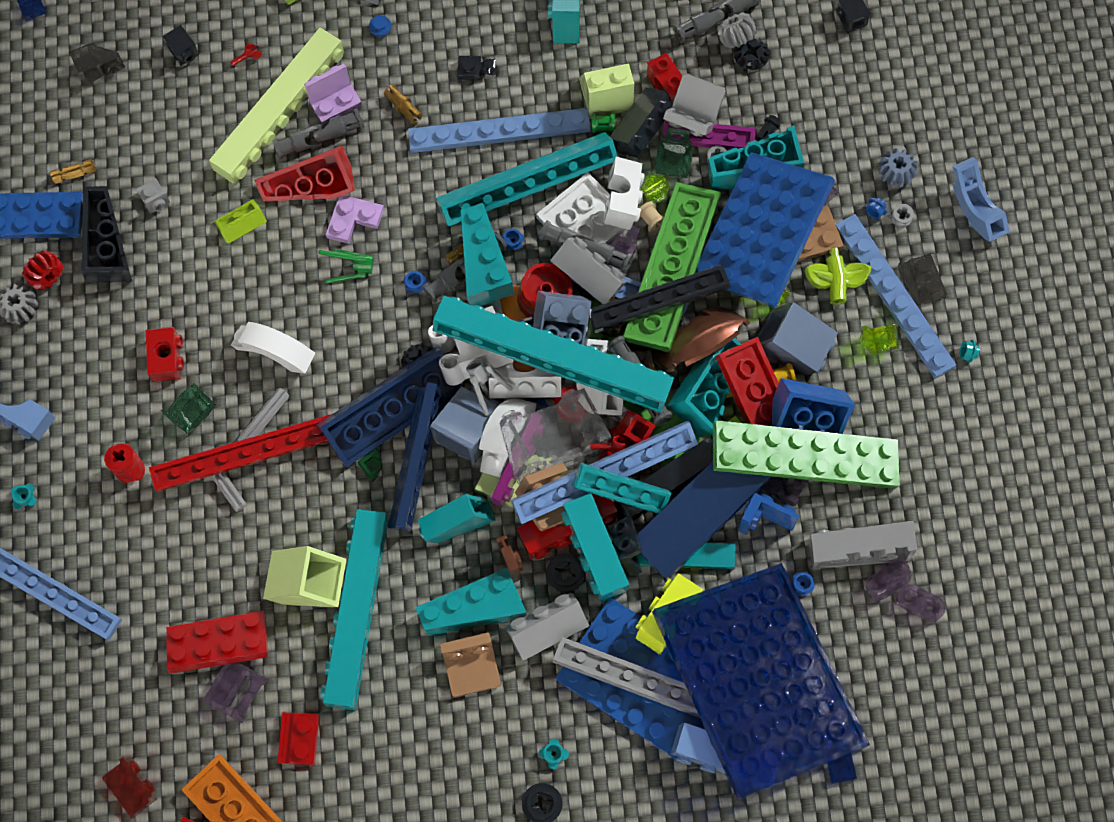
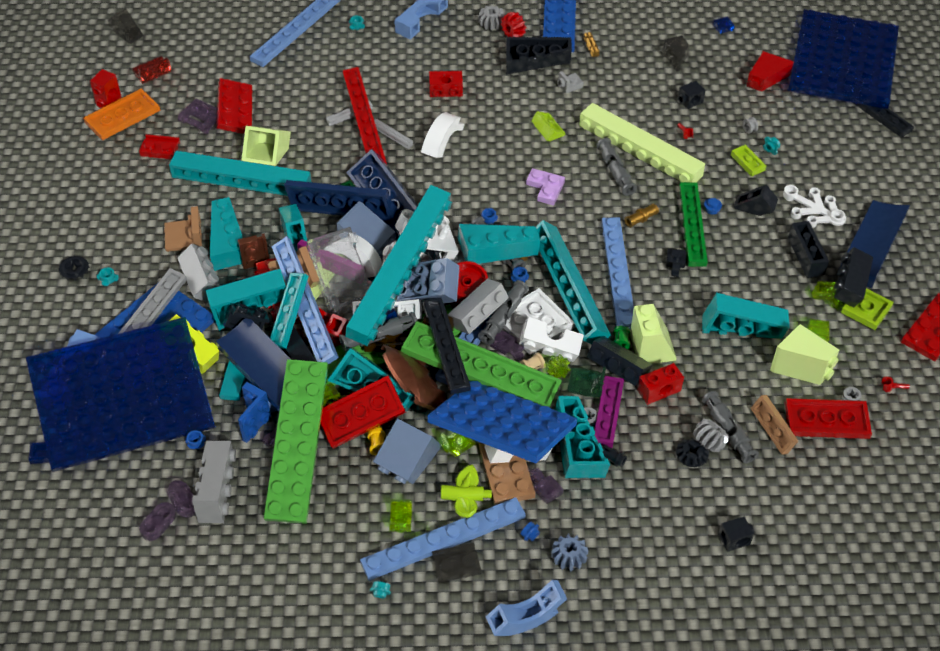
camera: 90 degrees right, 20 degrees down
red piece [104,443,145,483] -> none
clear green piece [161,383,216,434] -> none
red wedge [254,145,355,201] -> none
lavender bracket [304,64,362,124] -> none
green plant [318,249,373,284] -> none
light grey plant [466,359,513,416] -> none
red hand [590,435,626,454] -> none
light grey bracket [663,74,726,137] -> none
blue slope [772,378,855,434] -> none
light grey bush [891,204,914,228] -> none
none -> green plate [679,182,708,267]

